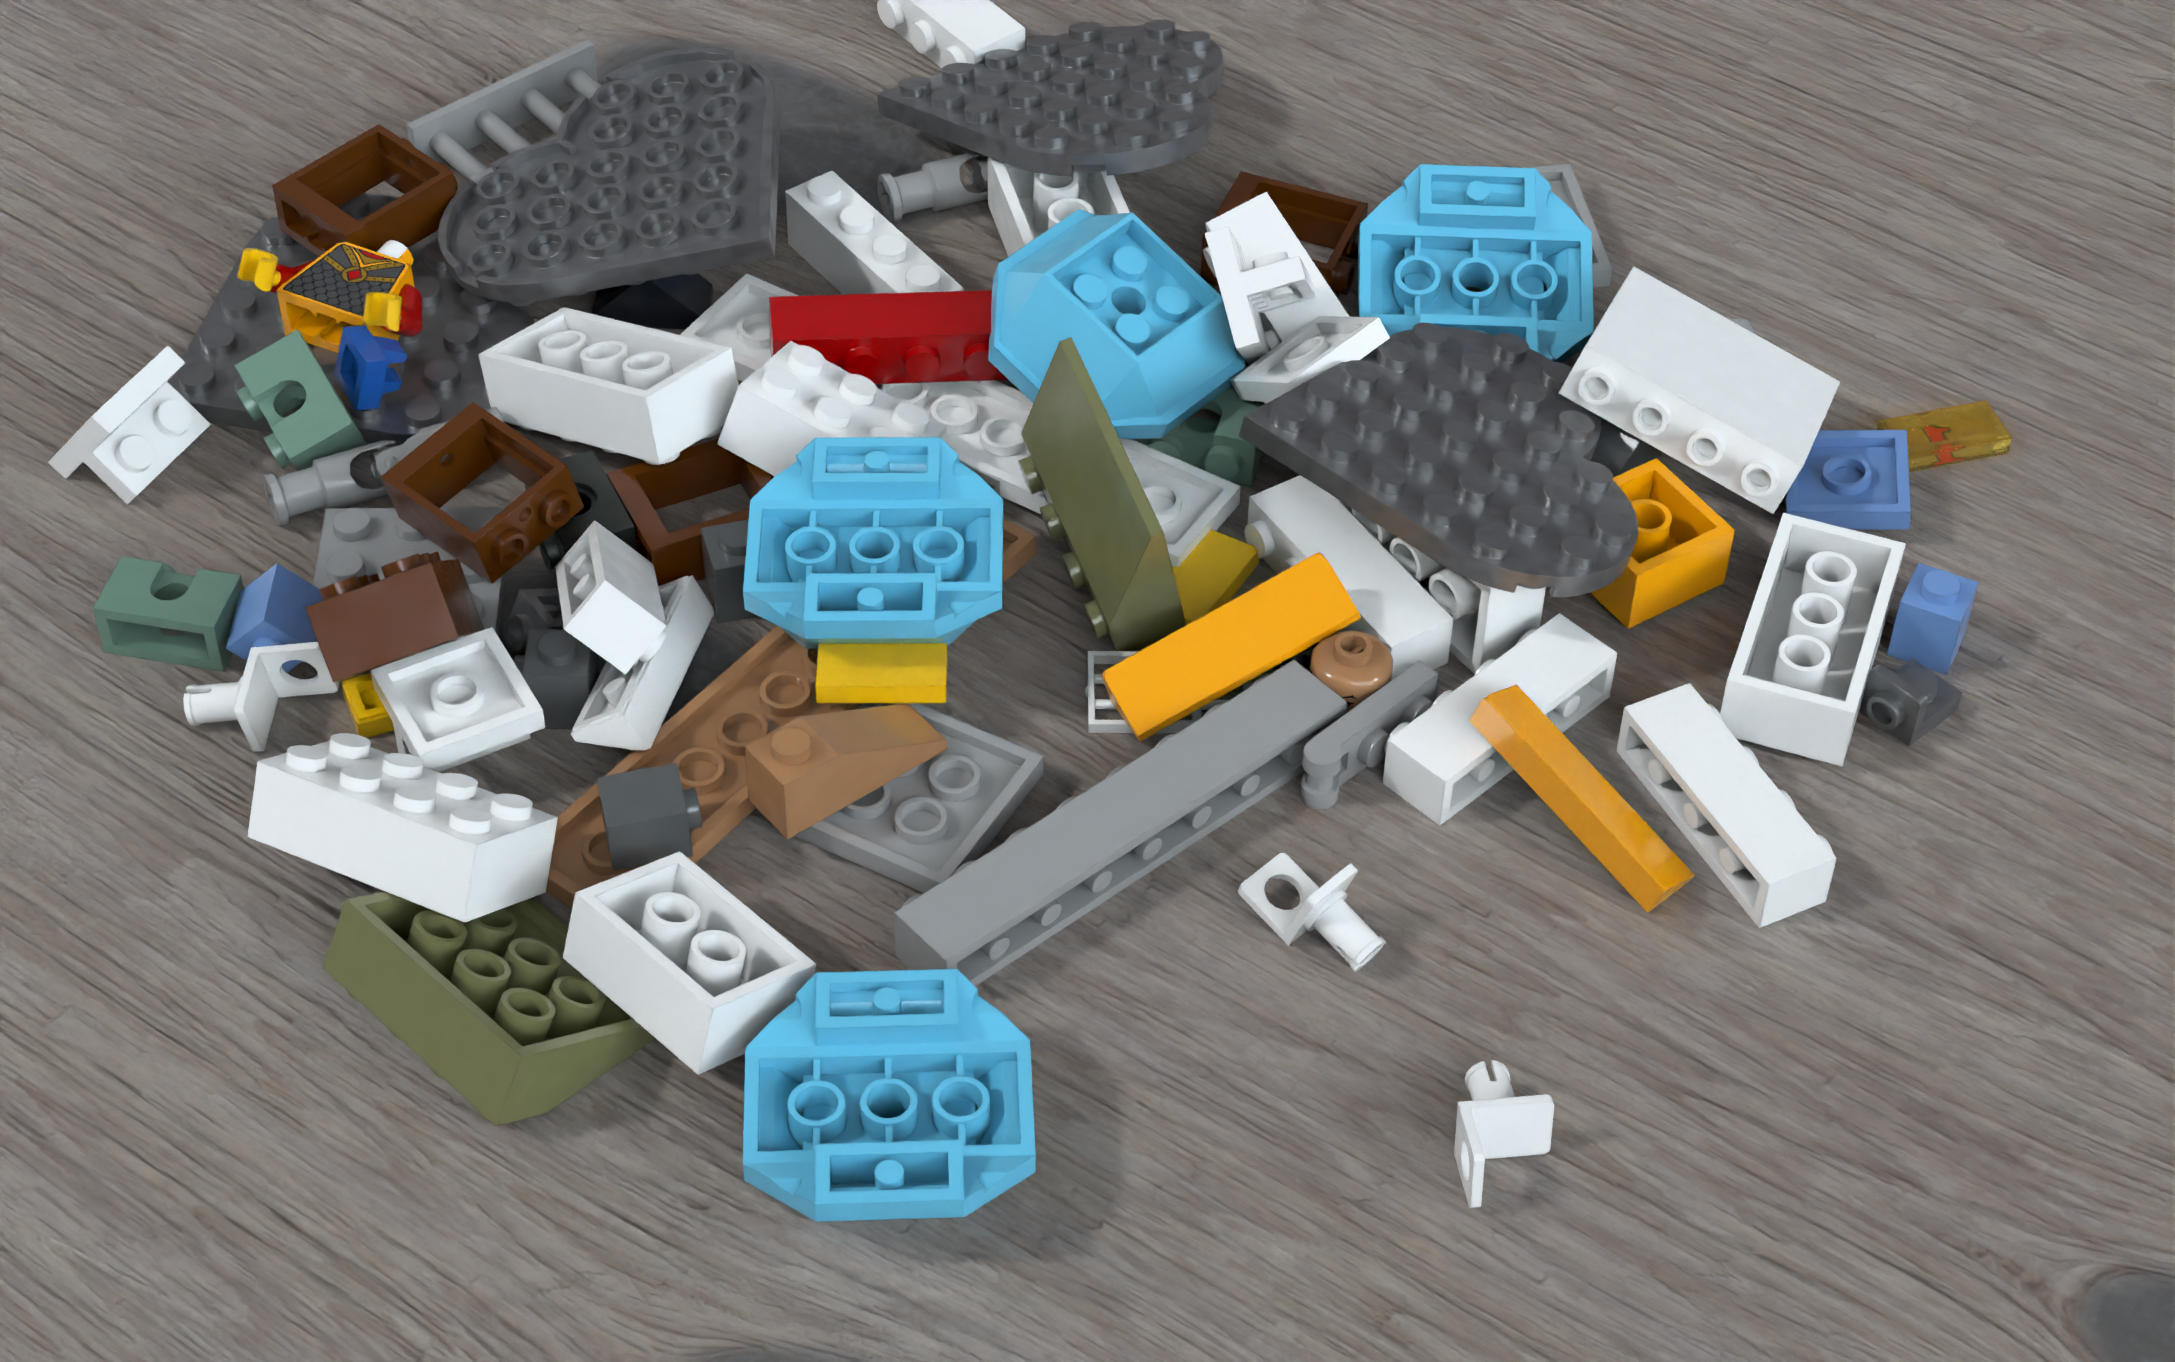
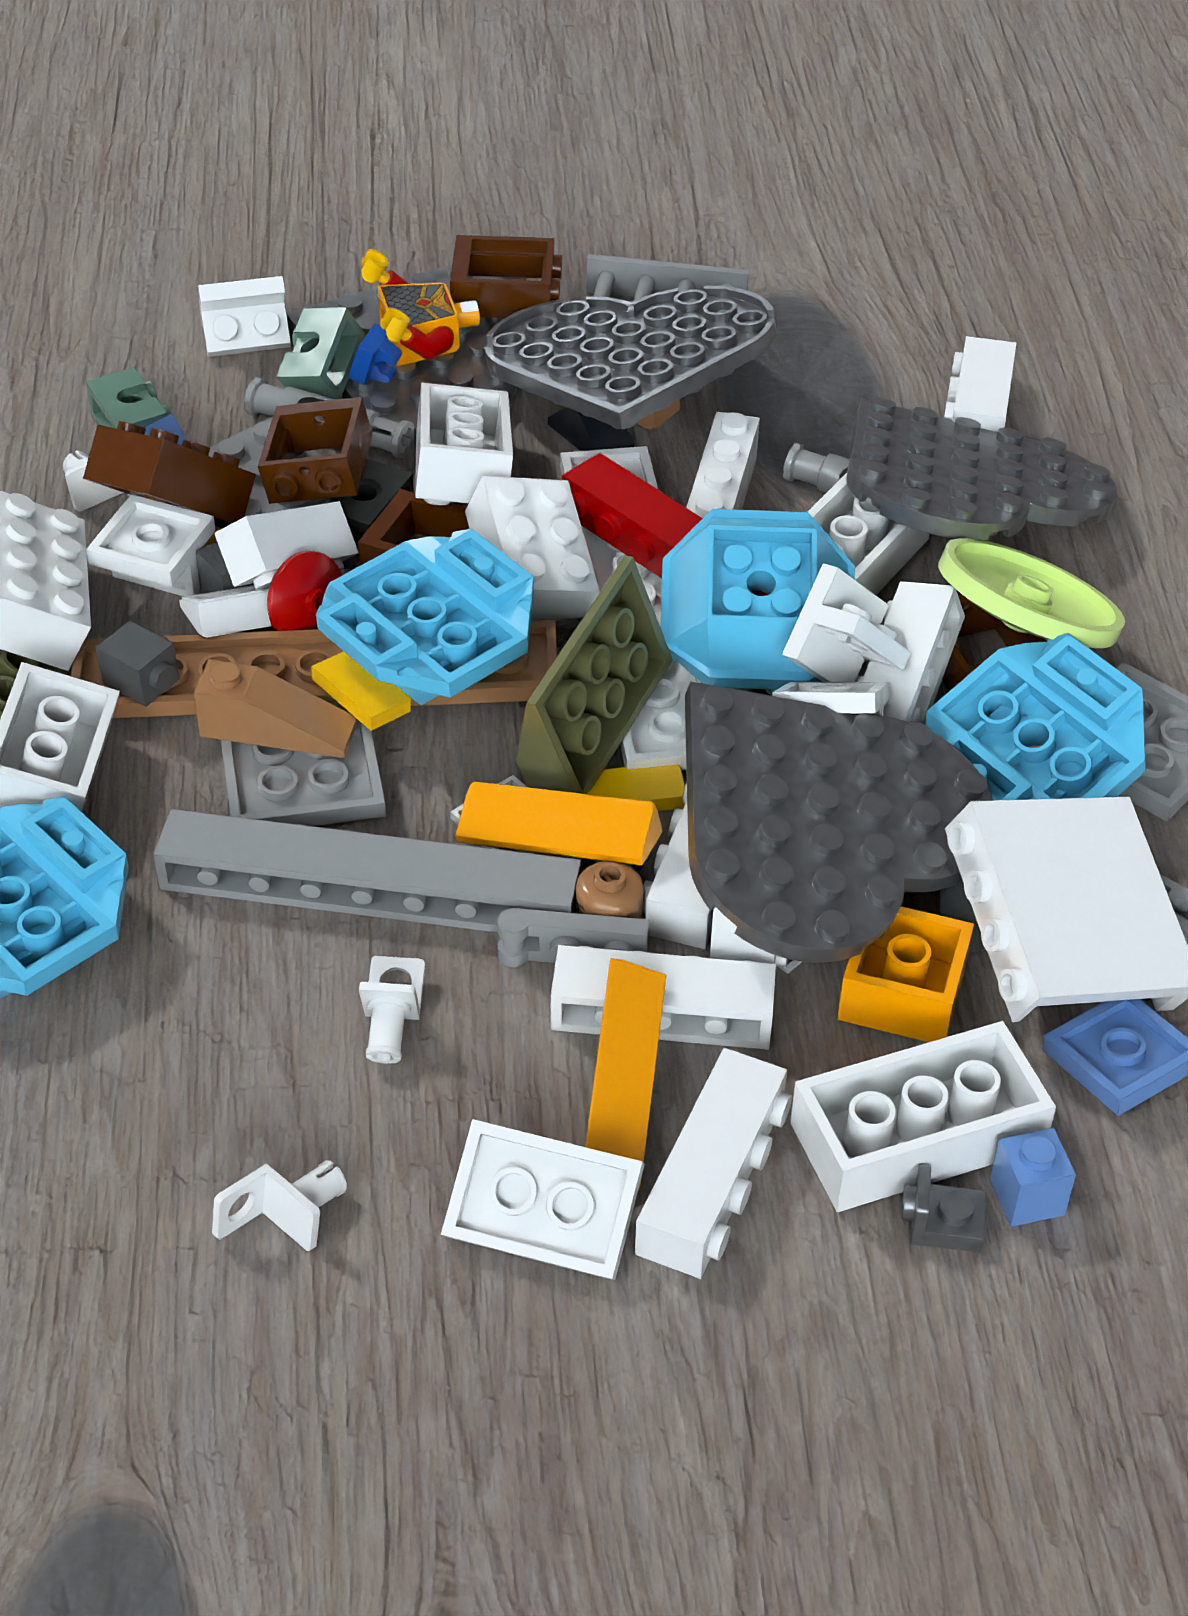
camera: 50 degrees right, 0 degrees up
none -> red dish [267,551,342,631]
none -> white plate [441,1119,645,1281]
none -> yellowish green dish [938,538,1125,649]

